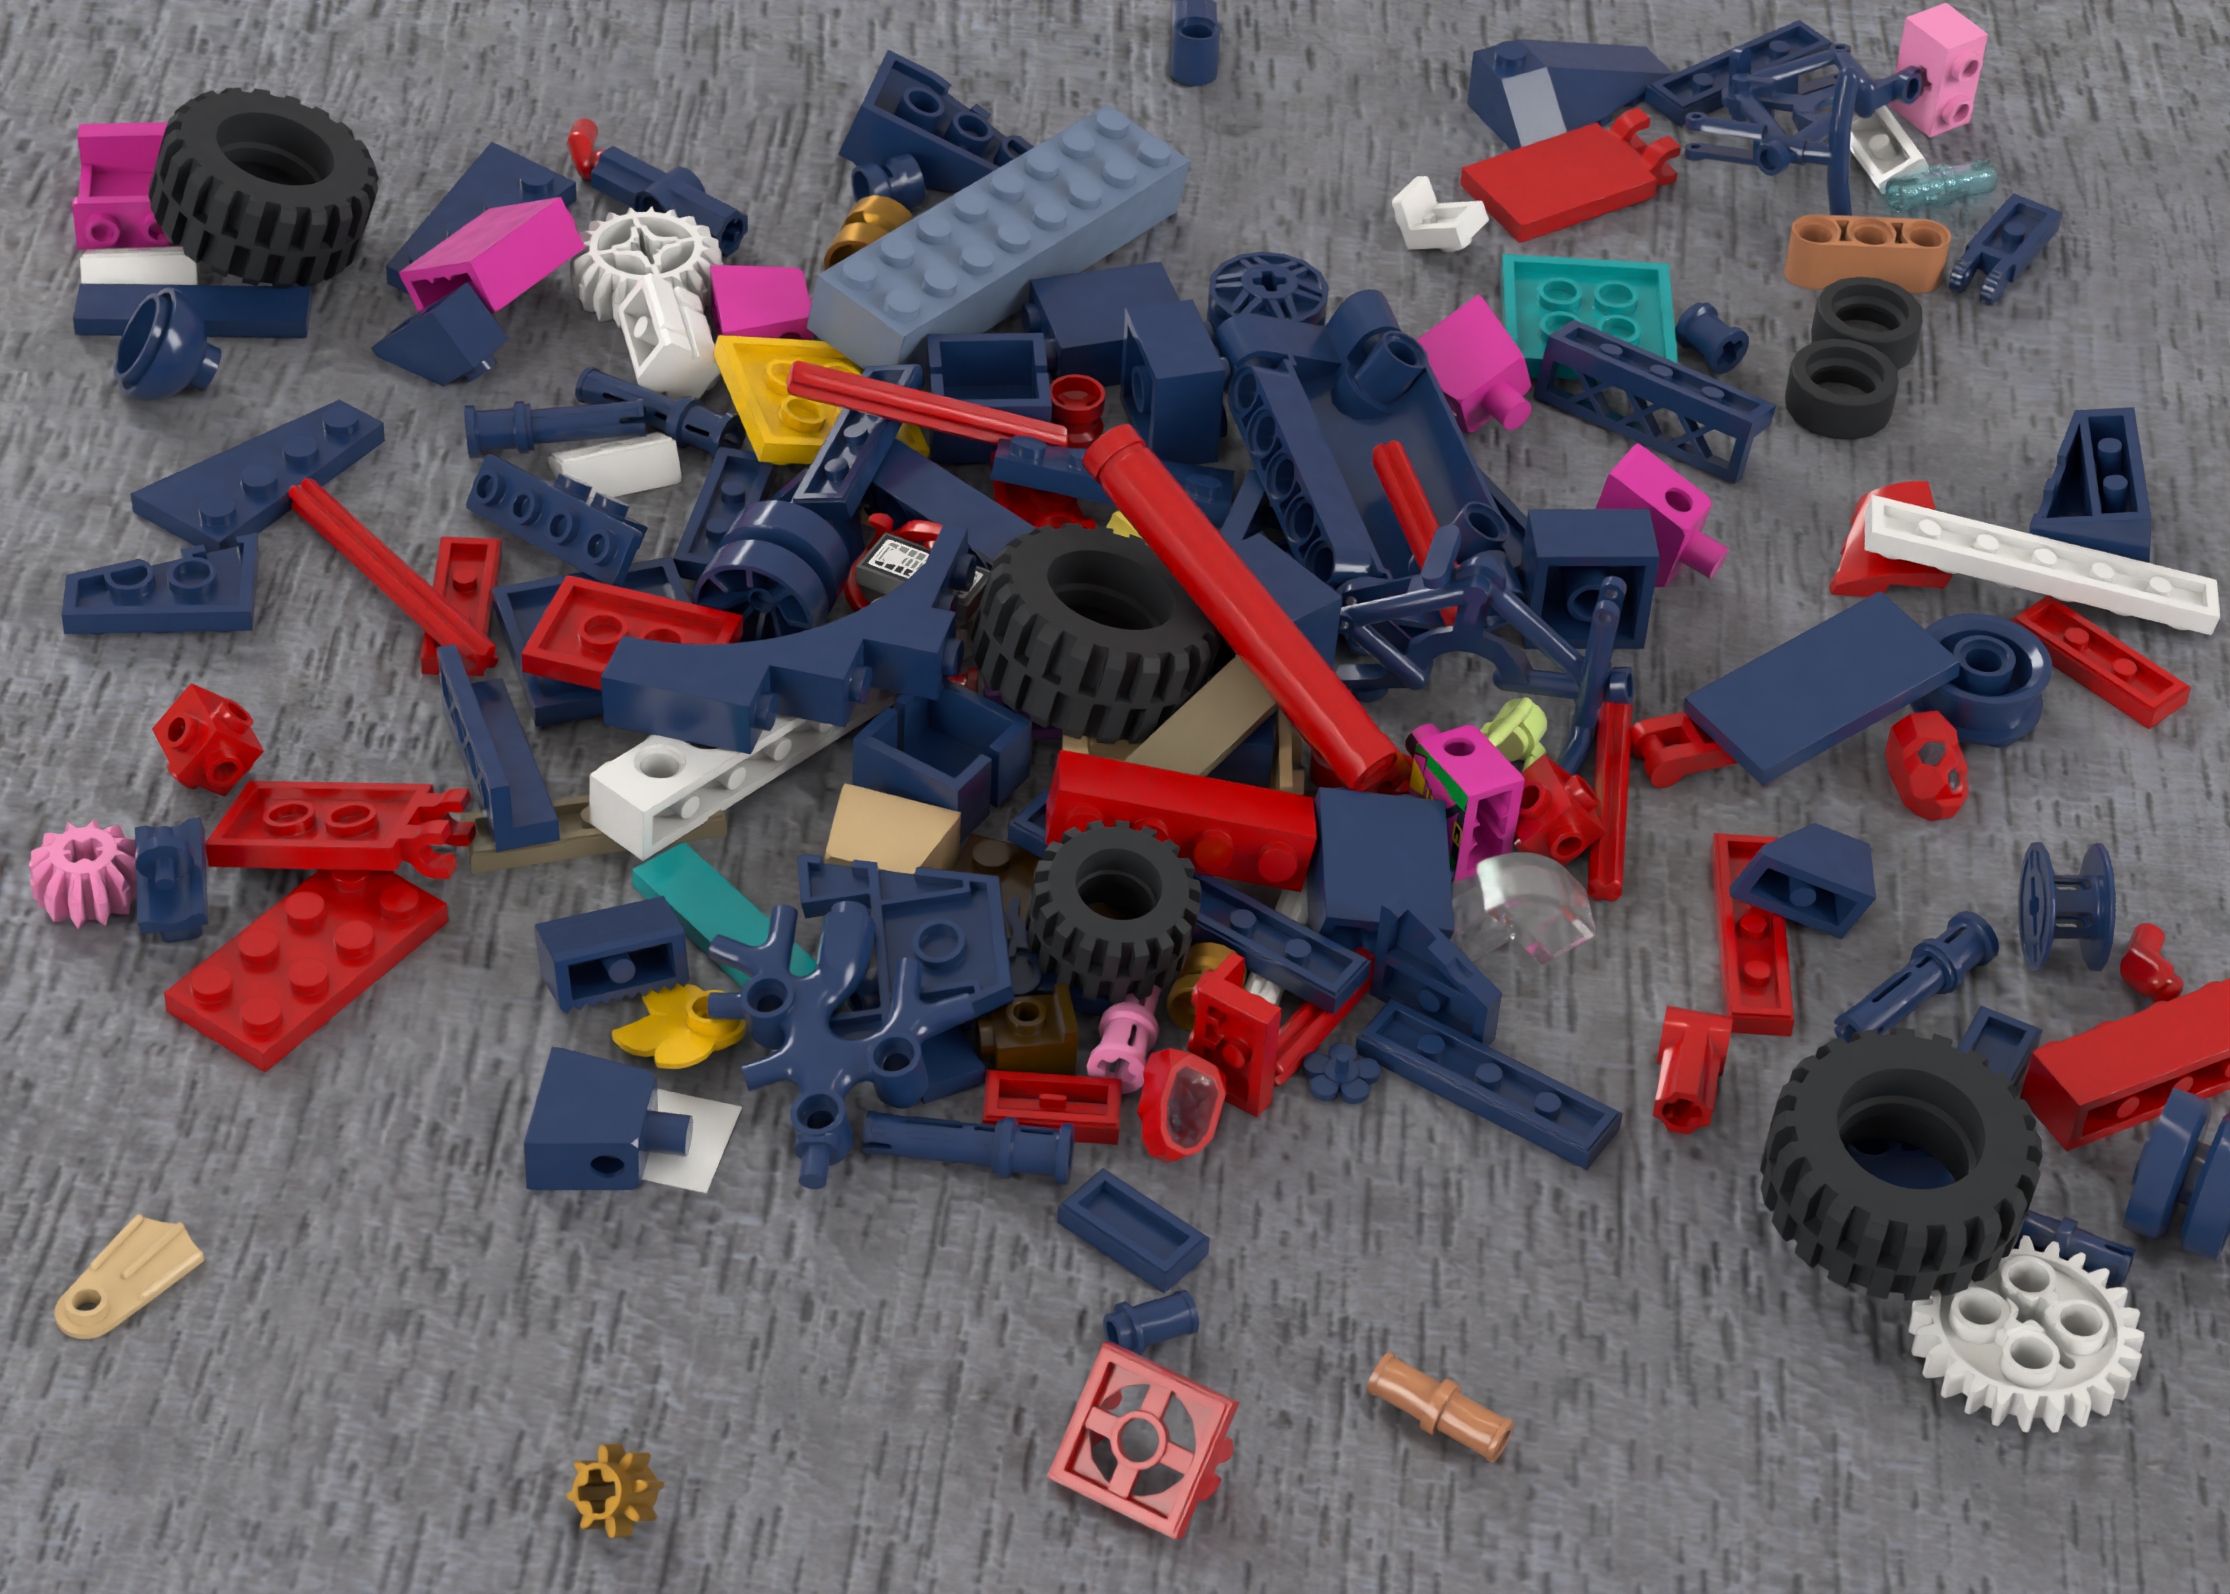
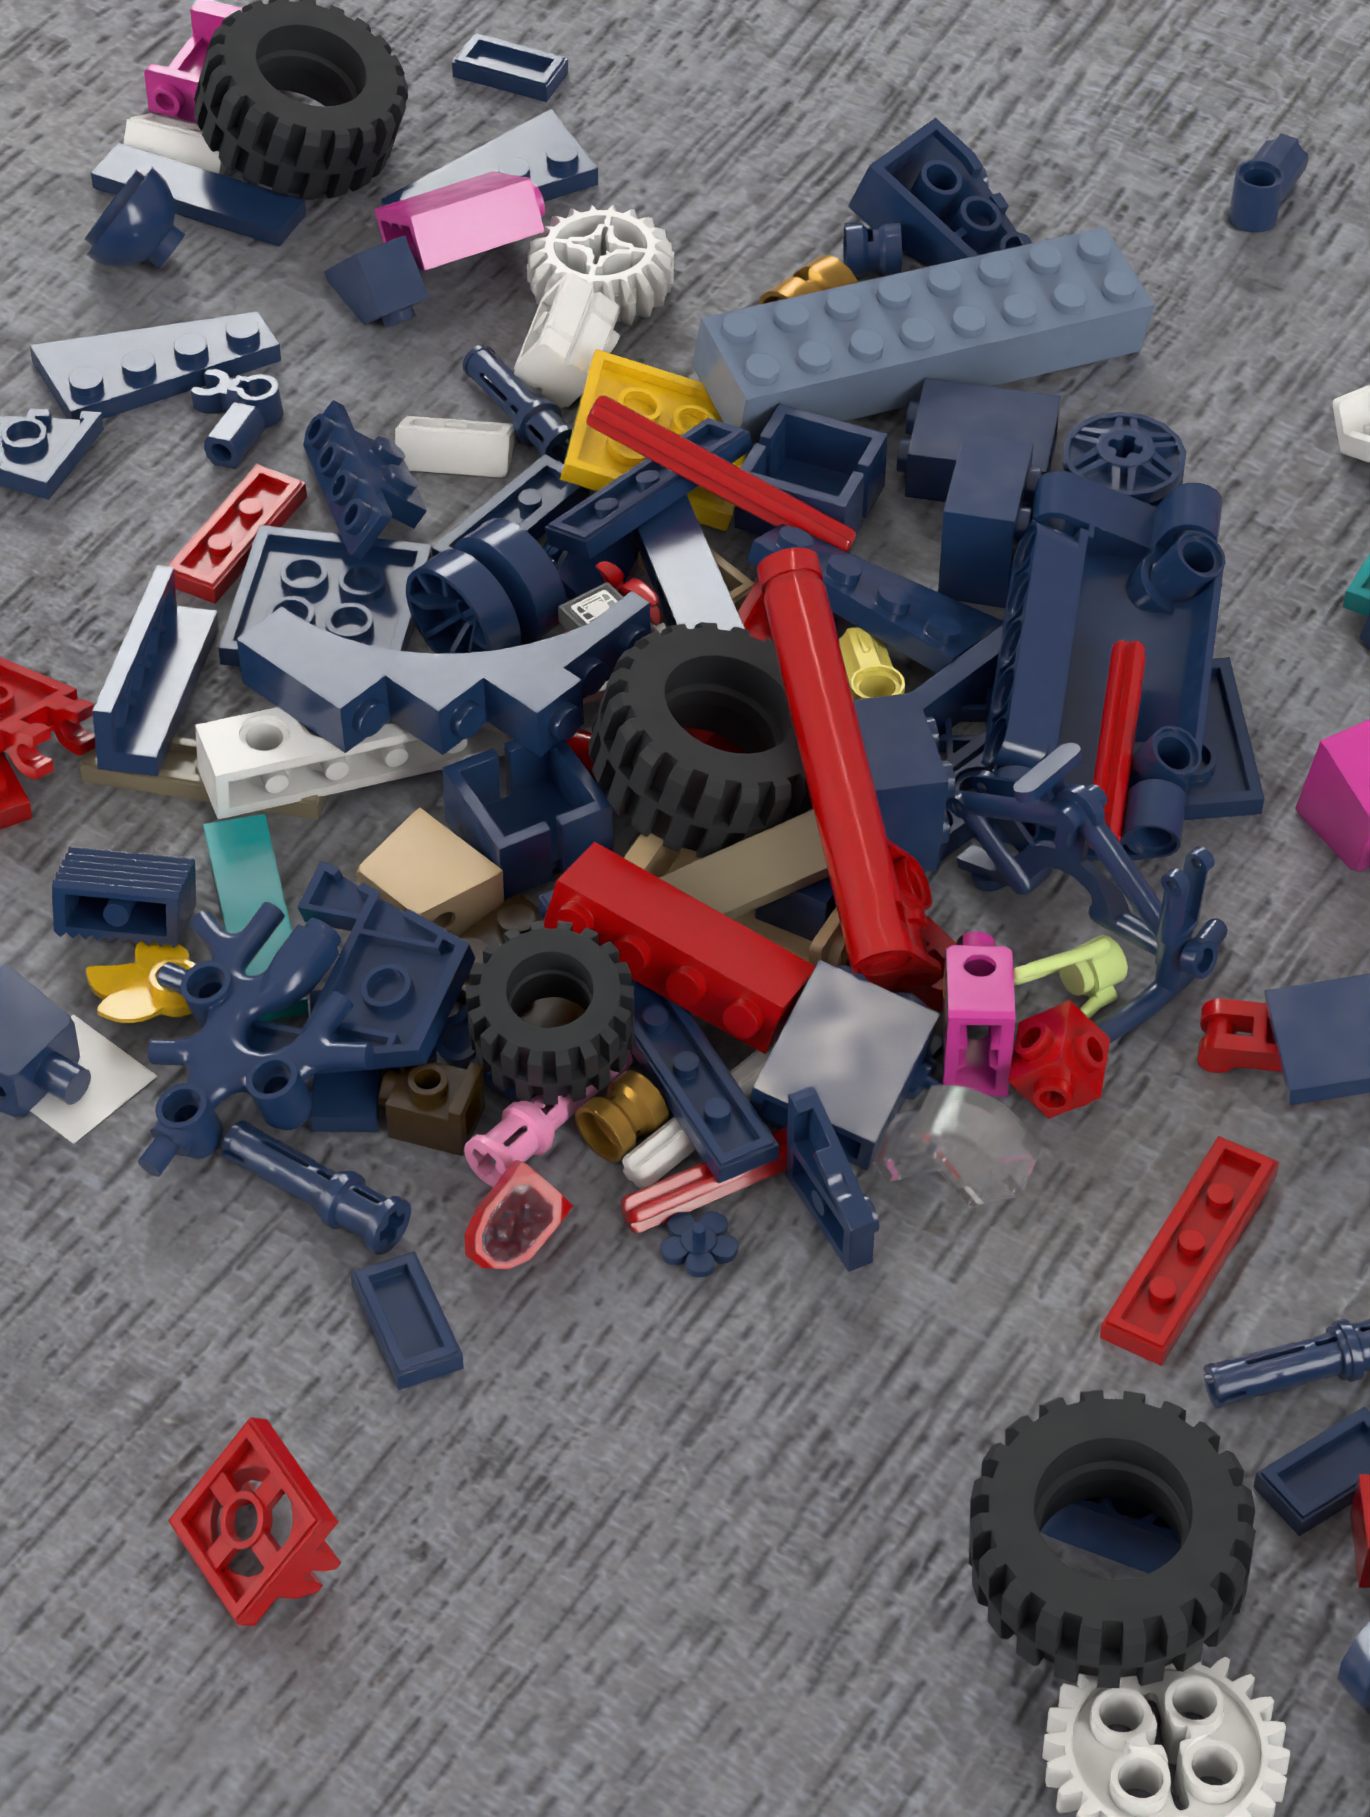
camera: 30 degrees right, 5 degrees up
red axle [288,478,499,675] -> none
dark blue pin [464,399,646,459] -> none
red plate [521,575,743,690] -> none
red arm [567,118,605,182] -> none
dark blue piece [591,146,748,257] -> none
dark pink torso [710,265,813,341] -> none
red tile [983,1070,1122,1145] -> none
red wheel [1050,374,1106,449] -> none
dark blue pin [1103,1290,1199,1356] -> none
red bracket [1187,952,1282,1118] -> none
dark blue tile [1355,998,1623,1170] -> none
nougat pin [1367,1352,1515,1463] -> none
dark pink torso [1416,294,1532,433] -> none
dark blue brick [1519,509,1660,649] -> none
red axle [1587,702,1633,903] -> none
red piece [1652,1005,1733,1134] -> none
dark blue slope [1729,823,1876,939] -> none
dark blue pin [2013,1209,2136,1288] -> none
none -> dark blue bar [190,369,284,469]
none -> dark blue tile [452,33,568,102]

